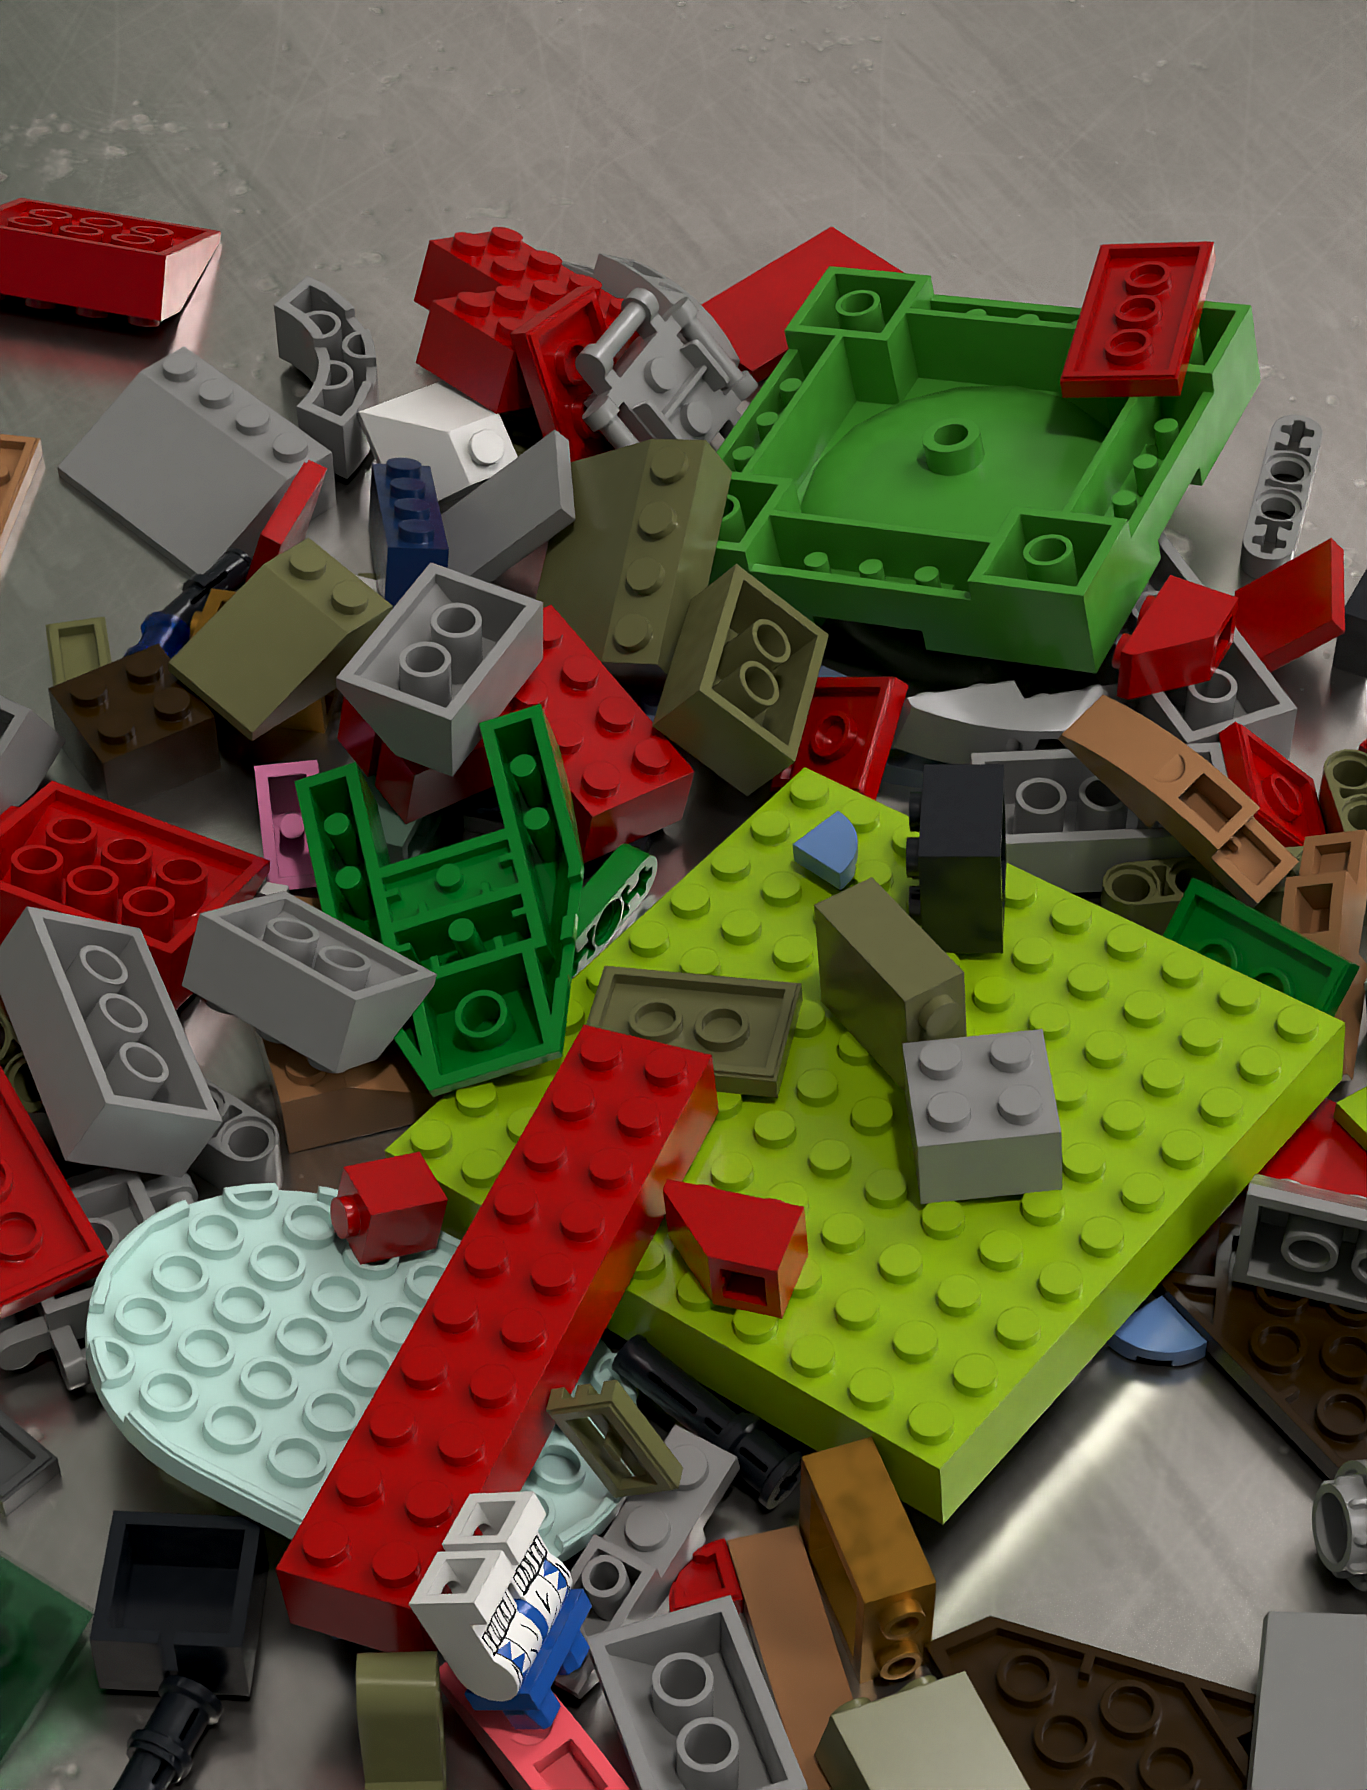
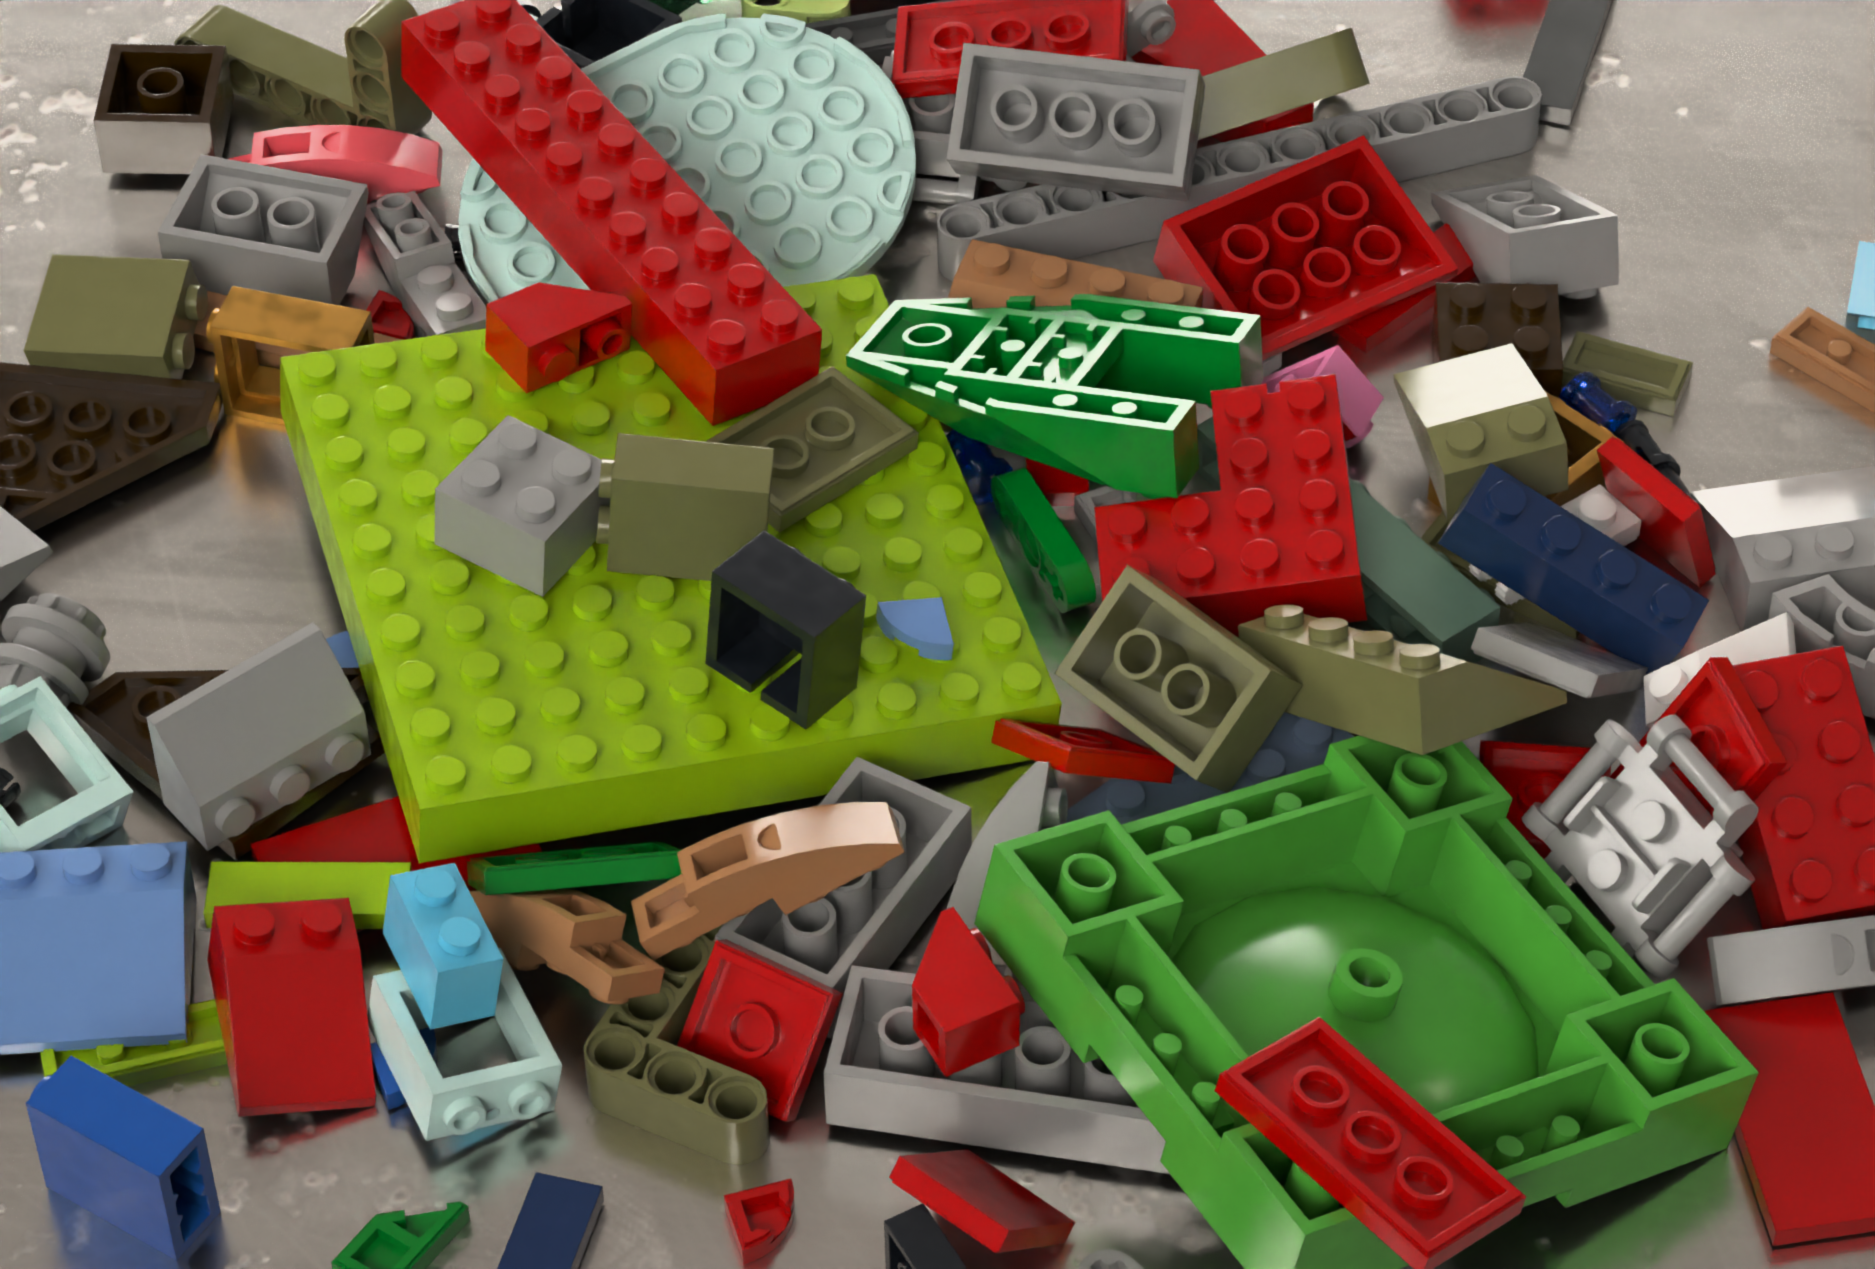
camera: 125 degrees right, 0 degrees up
light grey slope [182,891,437,1073] -> none
red brick [330,1152,448,1265] -> none
light grey slope [336,562,543,777] -> none
white hips [409,1491,592,1729] -> none
olive tile [546,1379,683,1498] -> none

